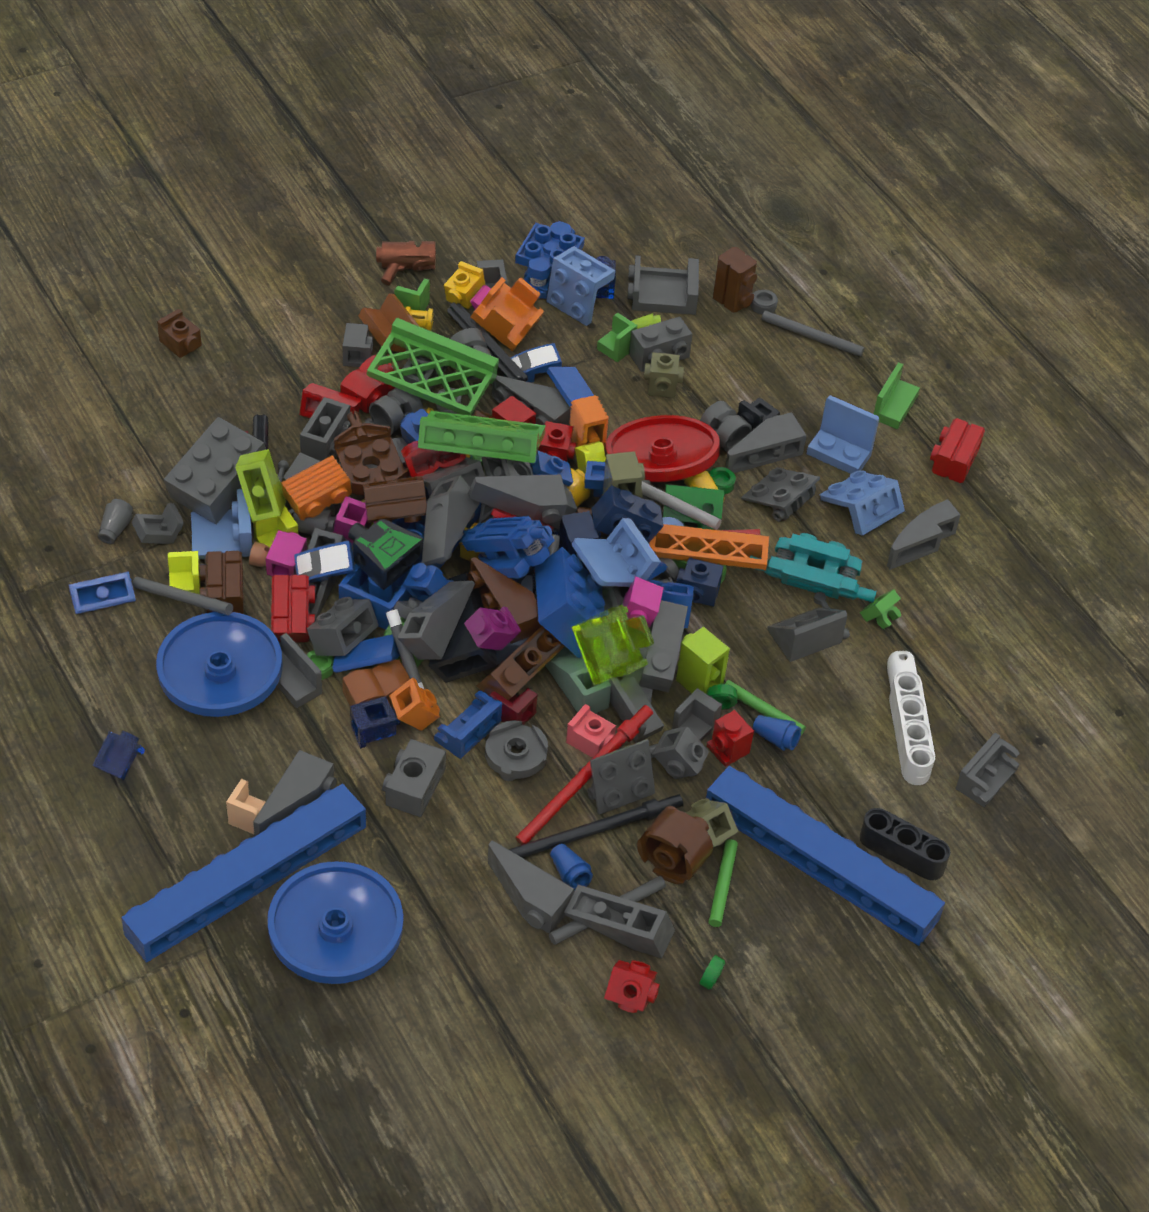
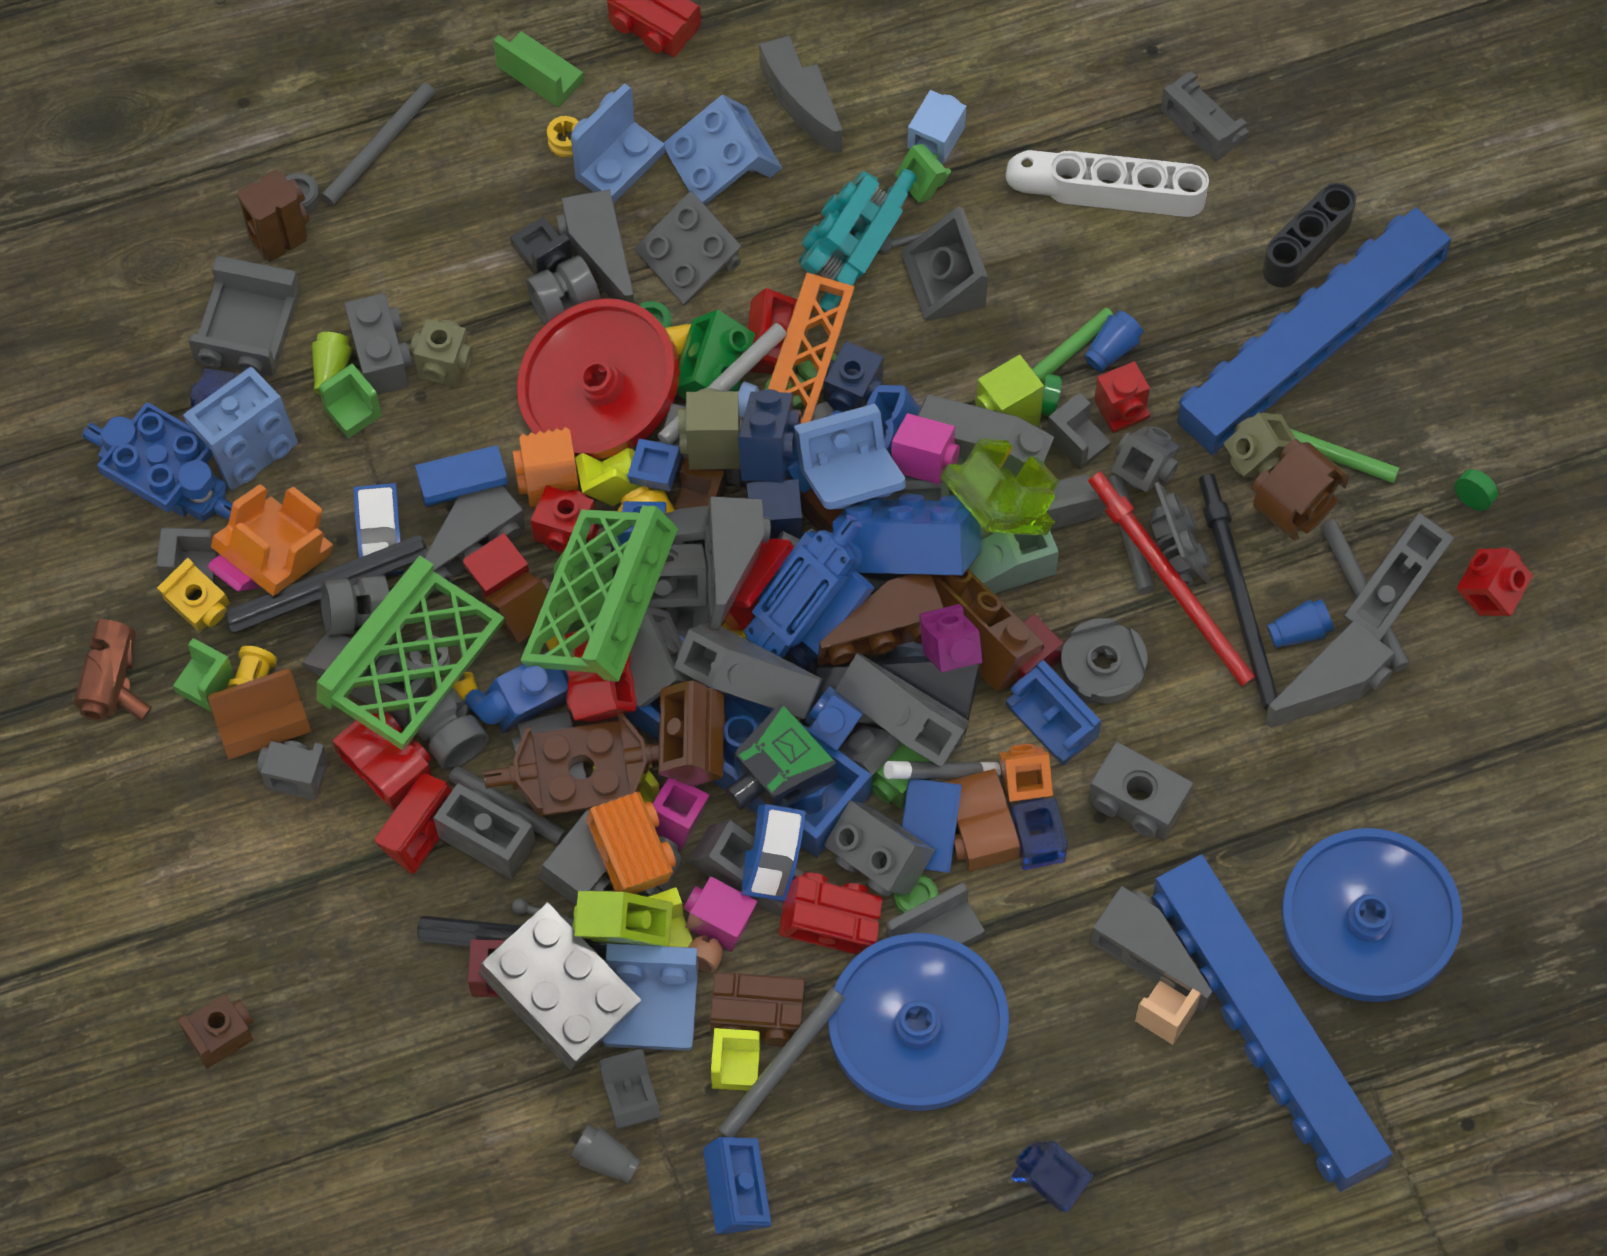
camera: 75 degrees left, 15 degrees up
coral brick [566,704,616,758] -> none
none -> light blue brick [907,90,966,164]

